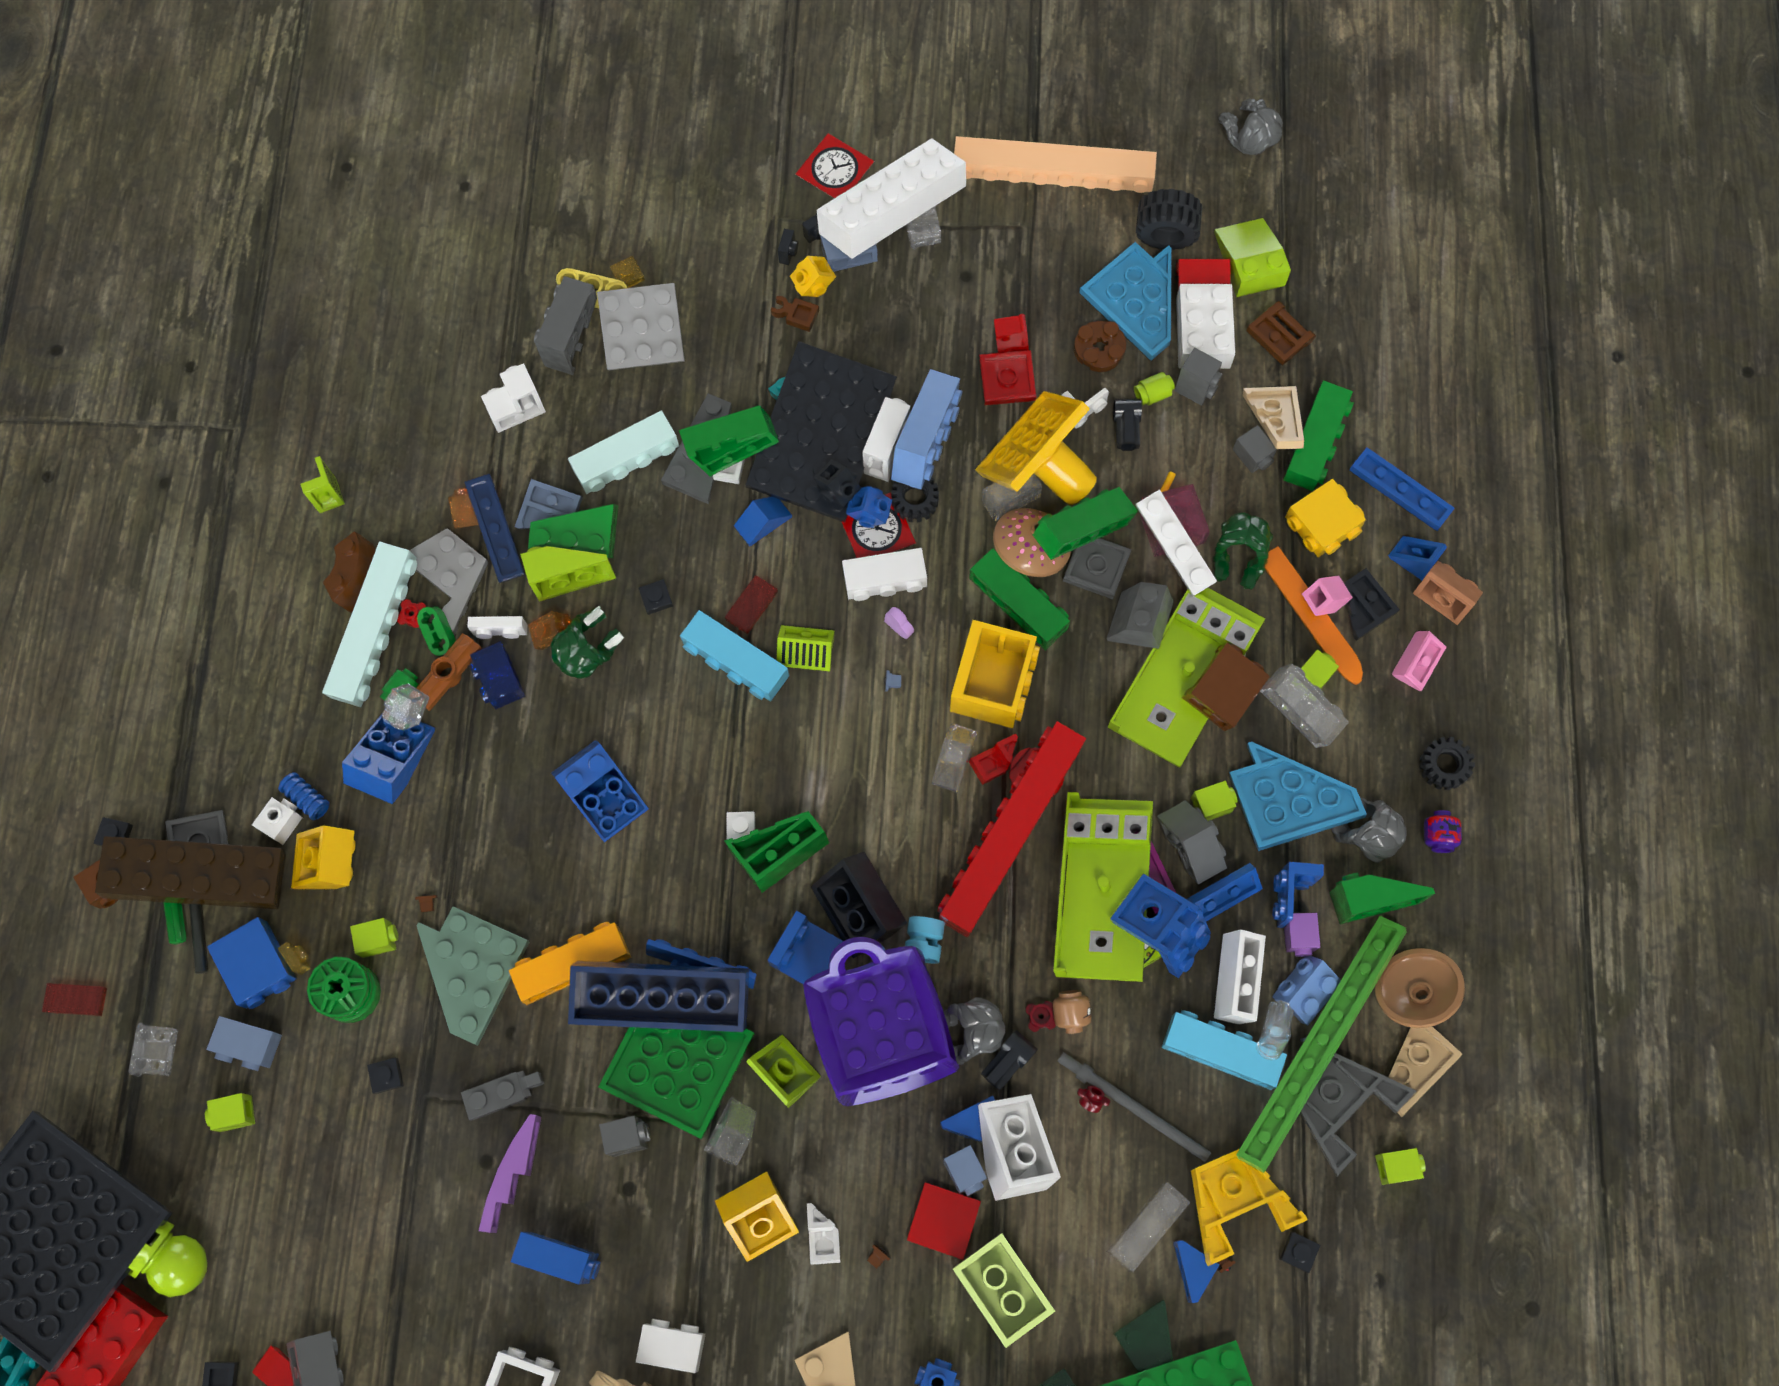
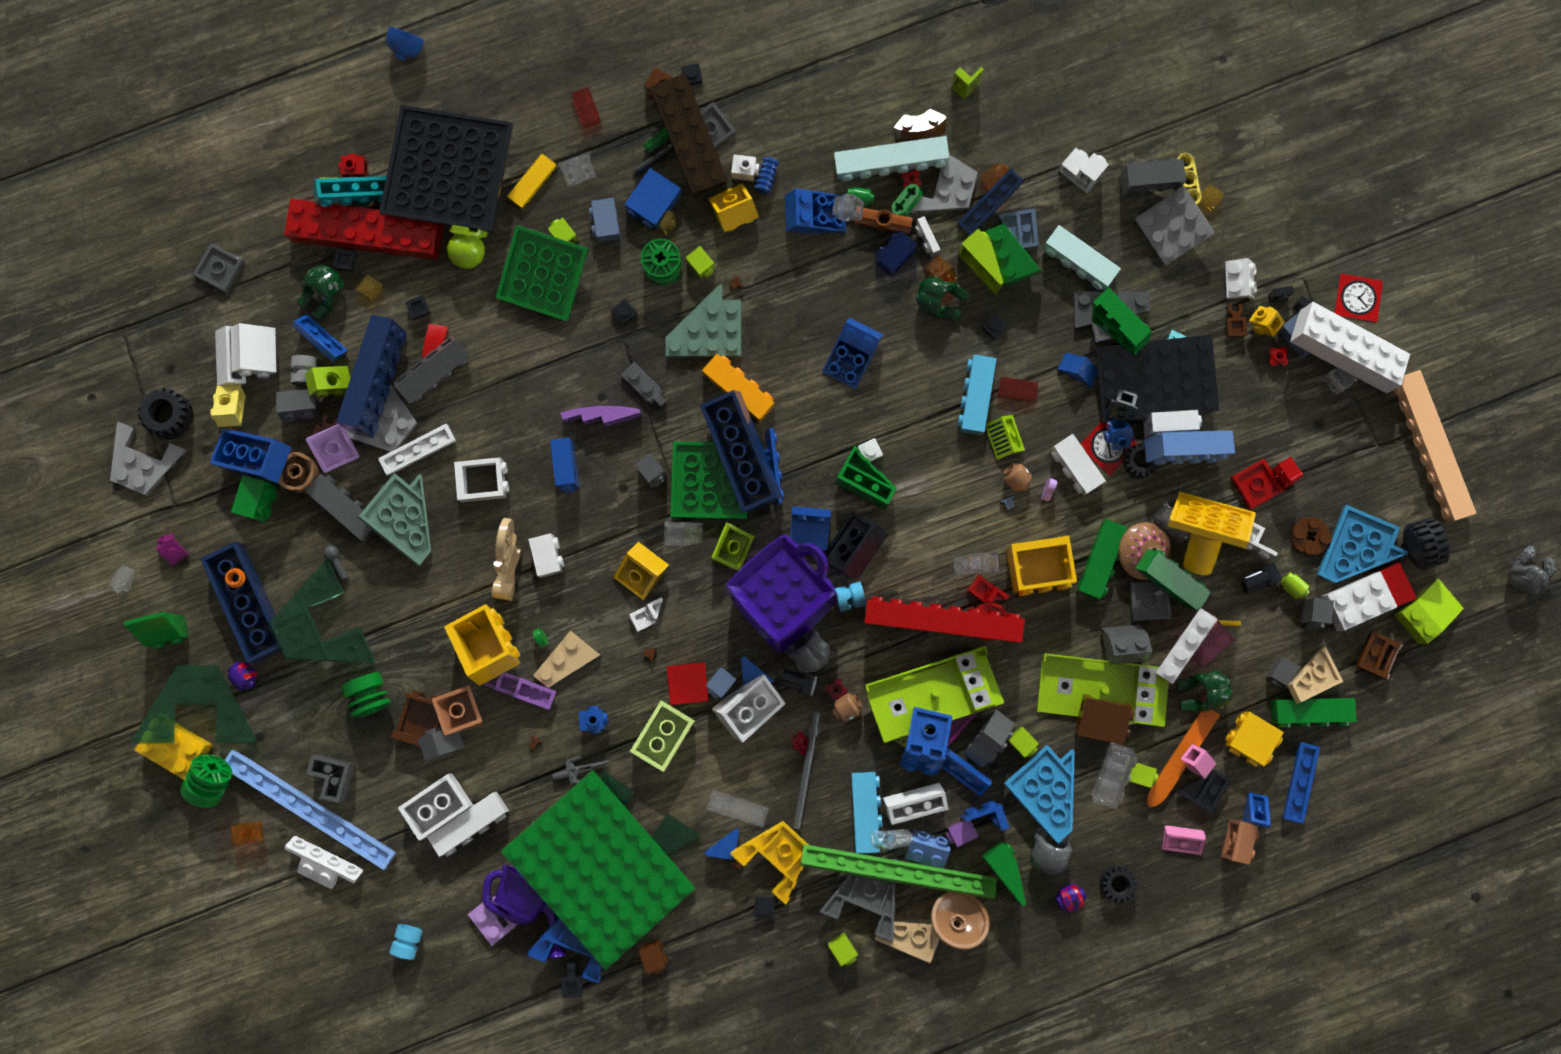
camera: 65 degrees right, 10 degrees up
none -> green plate [496,225,589,321]
none -> yellow tile [507,154,557,209]
none -> medium nougat head [1003,463,1032,492]
none -> white bracket [1225,258,1257,300]
none -> red plate [1268,347,1288,366]

